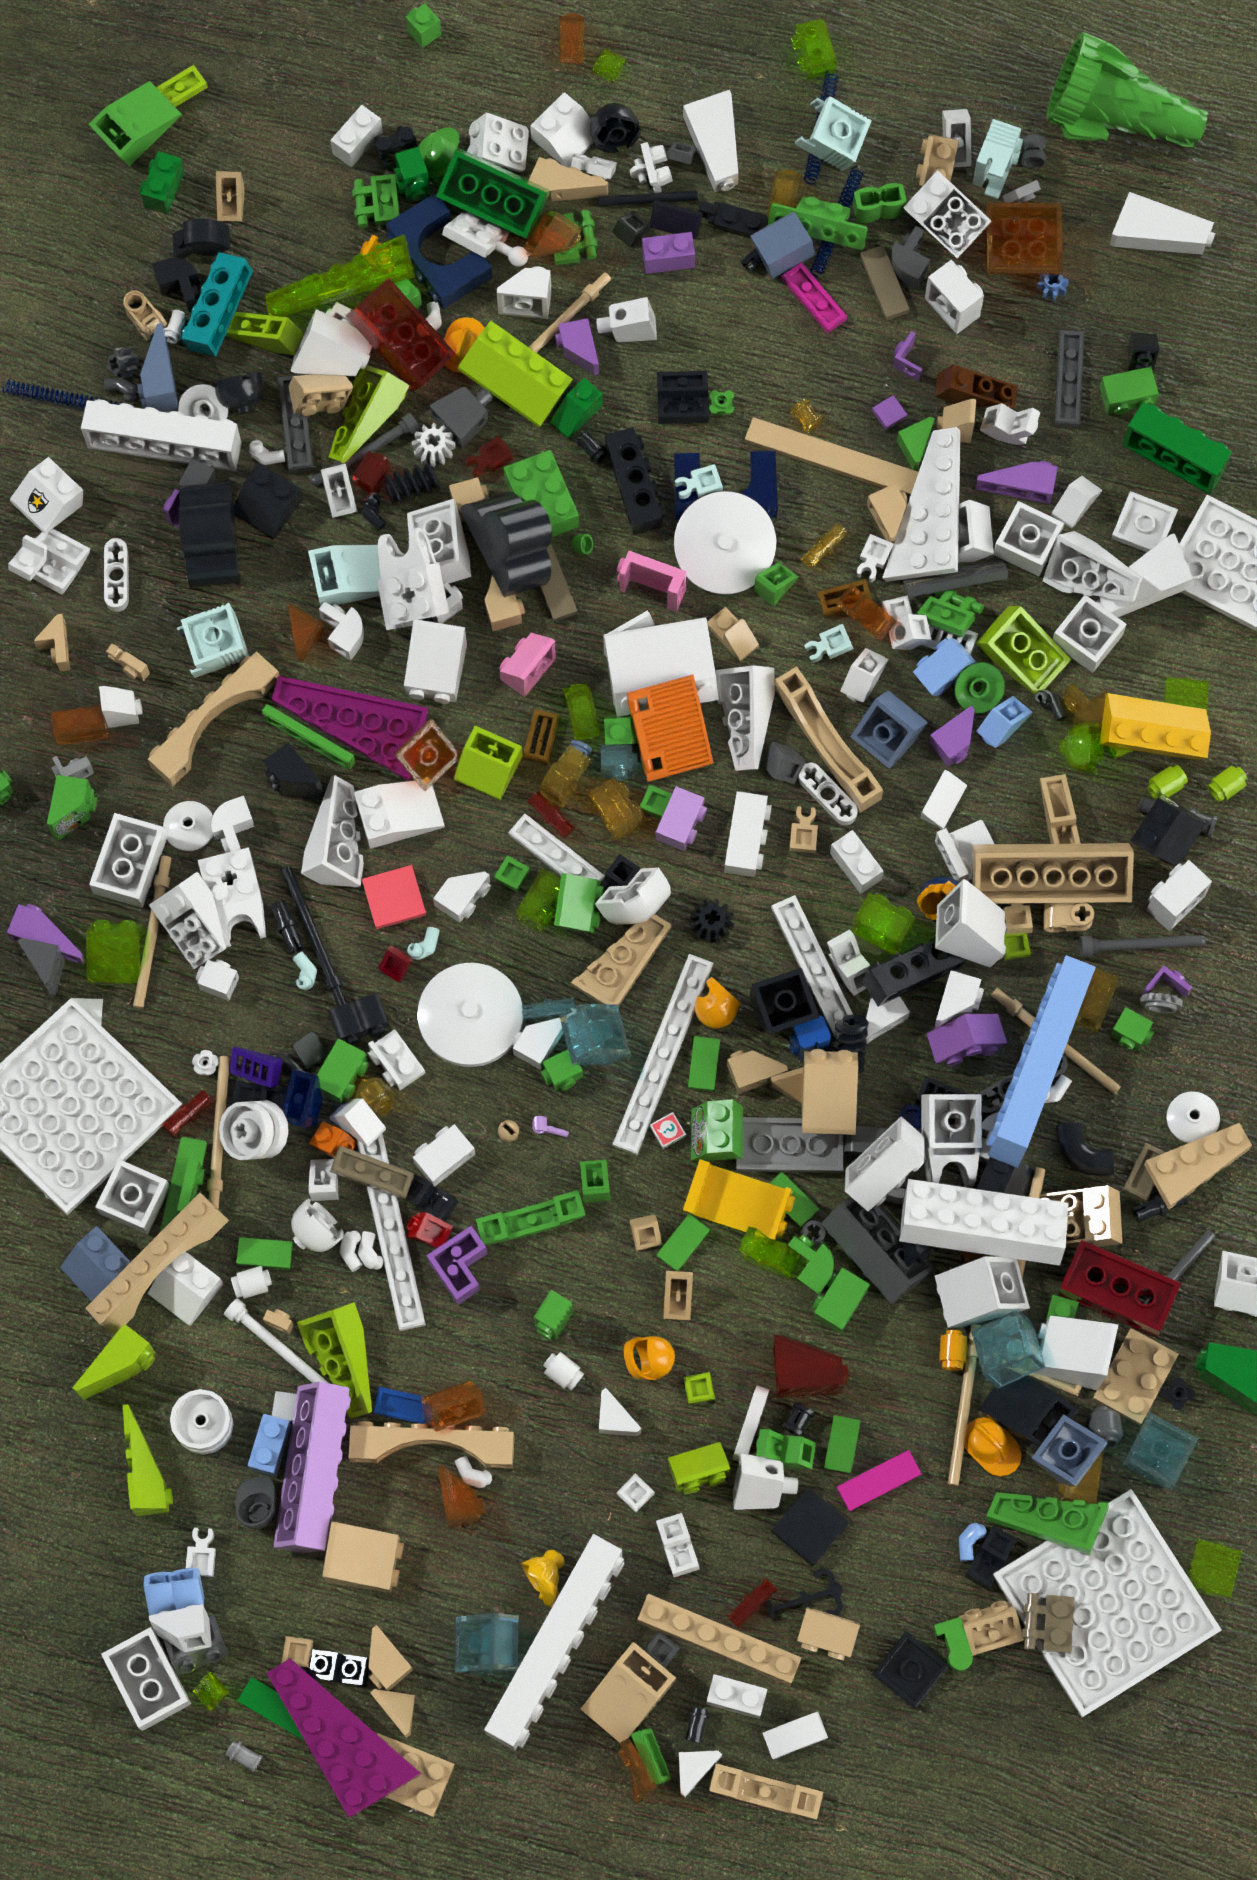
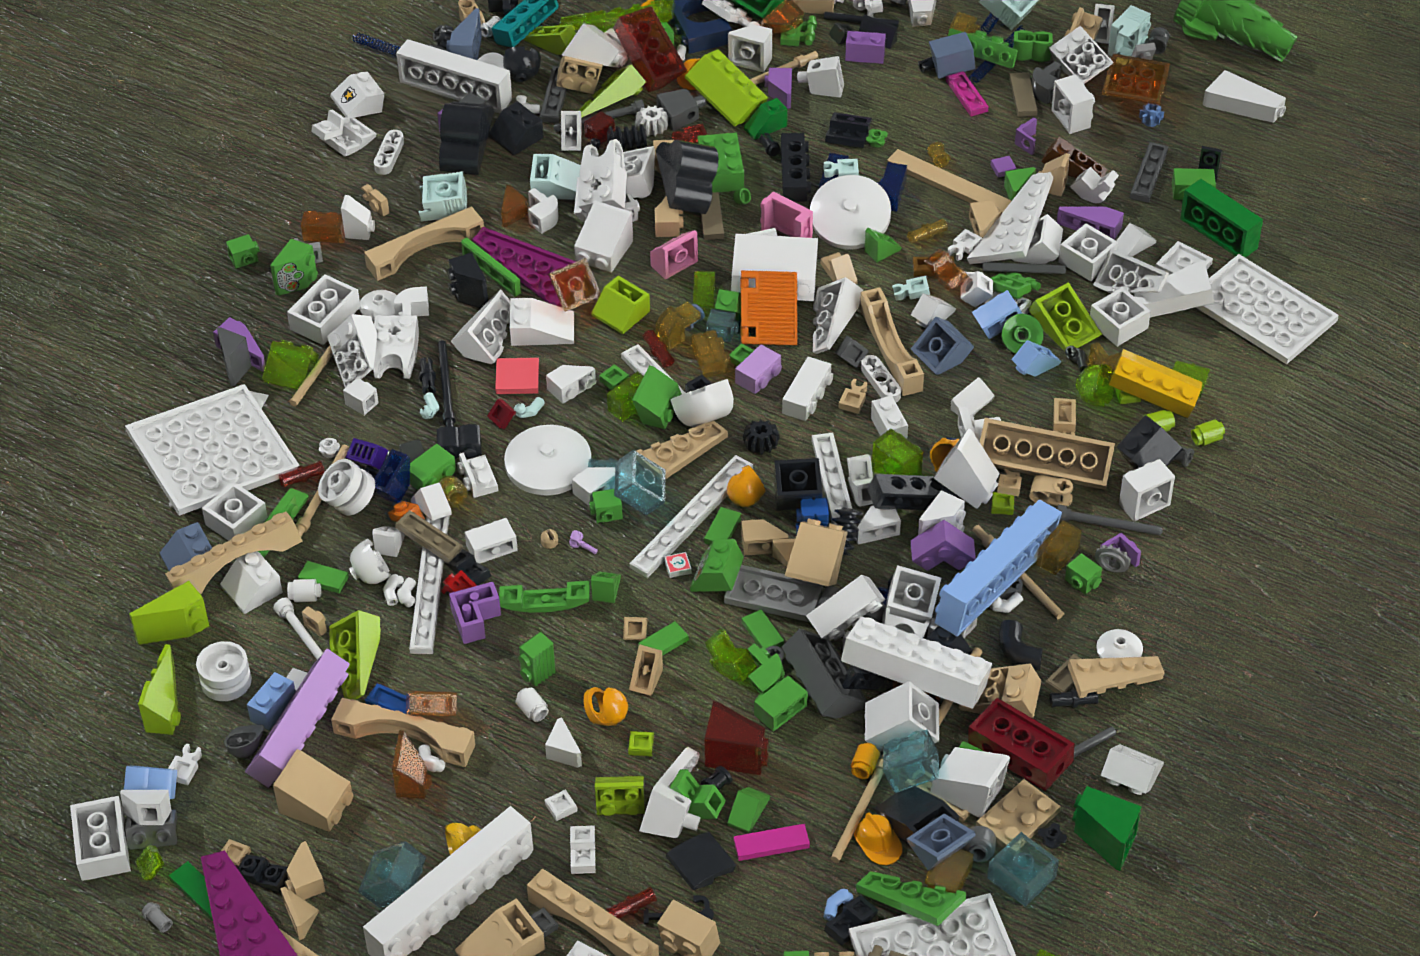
camera: 15 degrees right, 25 degrees down
tan slope [34,614,70,671] -> none
pearl gold tile [523,709,560,765] -> none
yellow panel [683,1159,796,1242] -> none
black hinge [698,201,768,239] -> none
medium lavender slope [929,706,975,767] -> none

